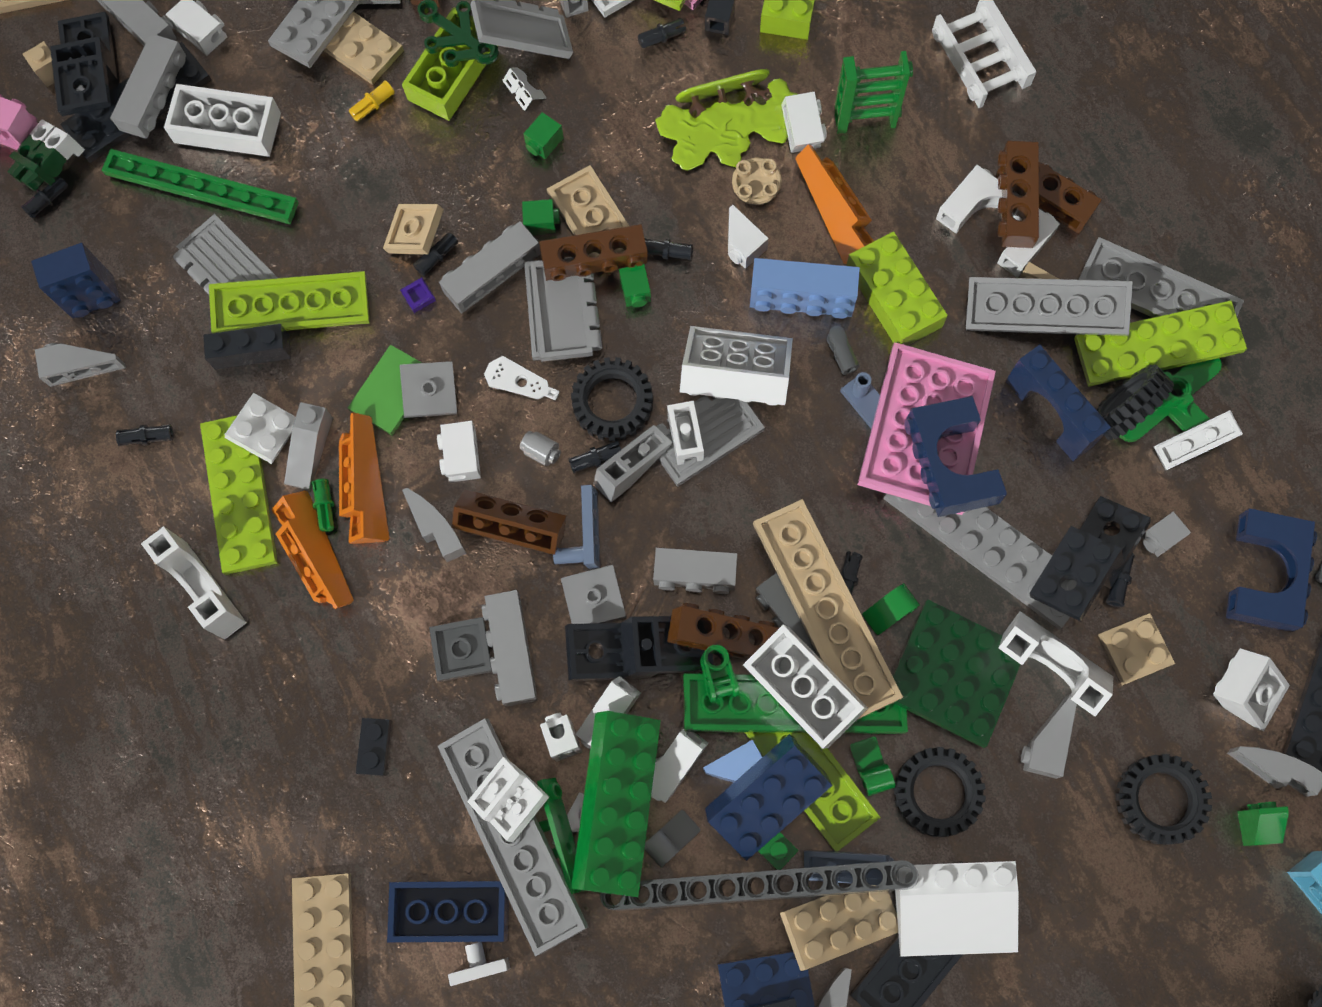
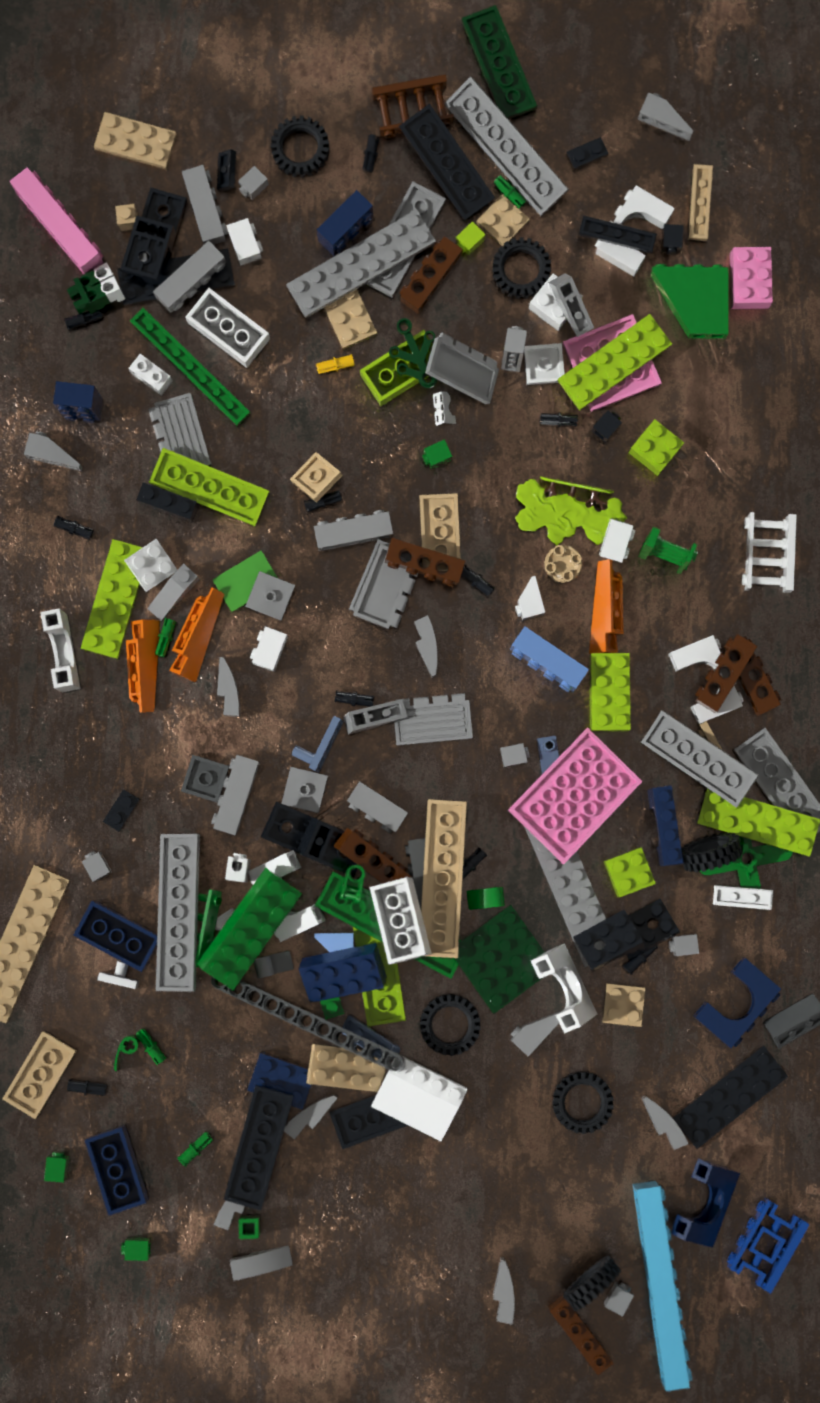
camera: 25 degrees right, 10 degrees up
dark purple tile [400,277,436,313] -> none
reddish brown brick [452,489,567,555] -> none
white slope [467,757,549,843] -> none
white piece [484,356,559,400] -> none
light grey brick [520,431,561,466] -> none
green brick [522,199,560,235] -> none
black tyre [571,357,653,441] -> none
green brick [619,264,651,307] -> none
white brick [667,401,704,465] -> none
white slope [680,326,793,405] -> none
dark grey bar [827,326,860,375] -> none
green panel [850,736,895,796] -> none
dark blue arch [904,396,1007,517] -> none
white slope [1213,648,1290,732] -> none
green slope [1237,801,1289,846] -> none
none -> light grey brick [82,851,112,882]
none -> white brick [128,354,173,396]
none -> light grey slope [414,615,437,678]
none -> light grey brick [500,743,530,768]
none -> lime brick [604,847,656,898]

